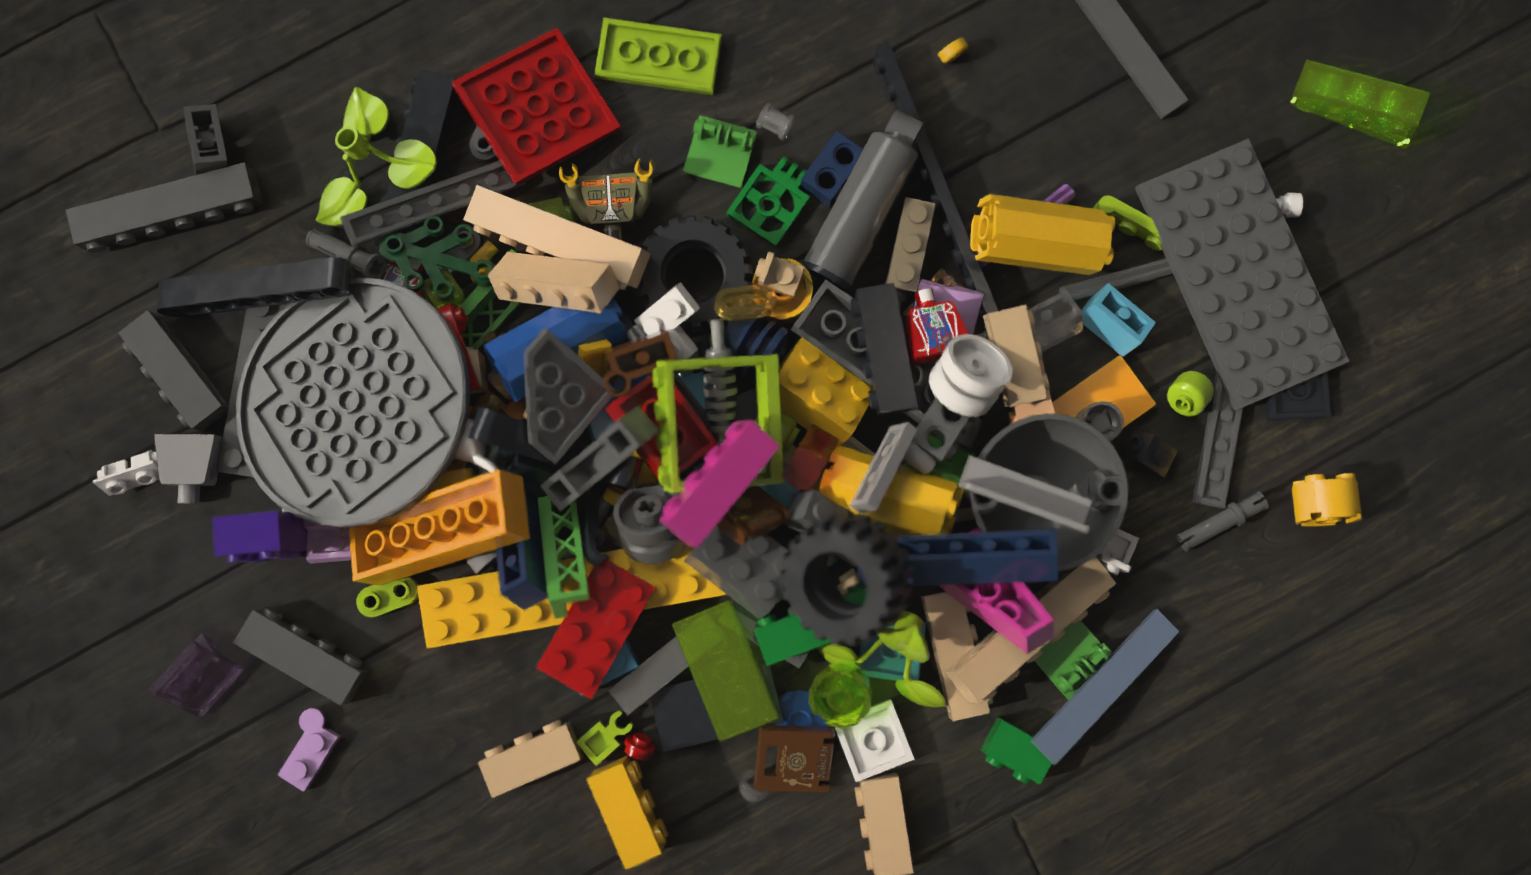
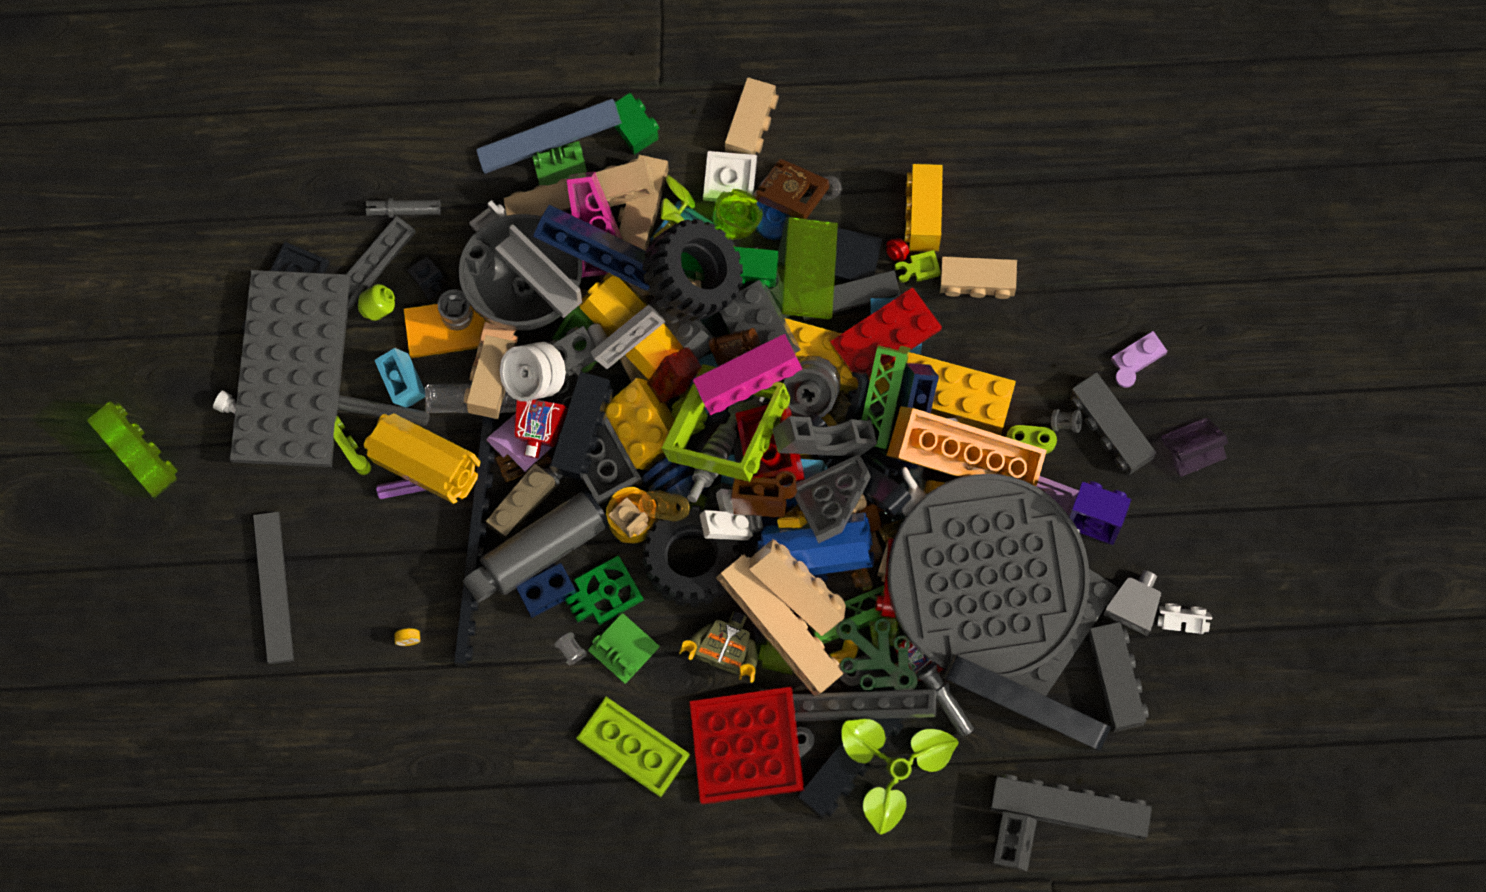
camera: 150 degrees left, 10 degrees down
yellow brick [1292,473,1362,527] -> none
none -> dark grey bush [1051,409,1082,433]

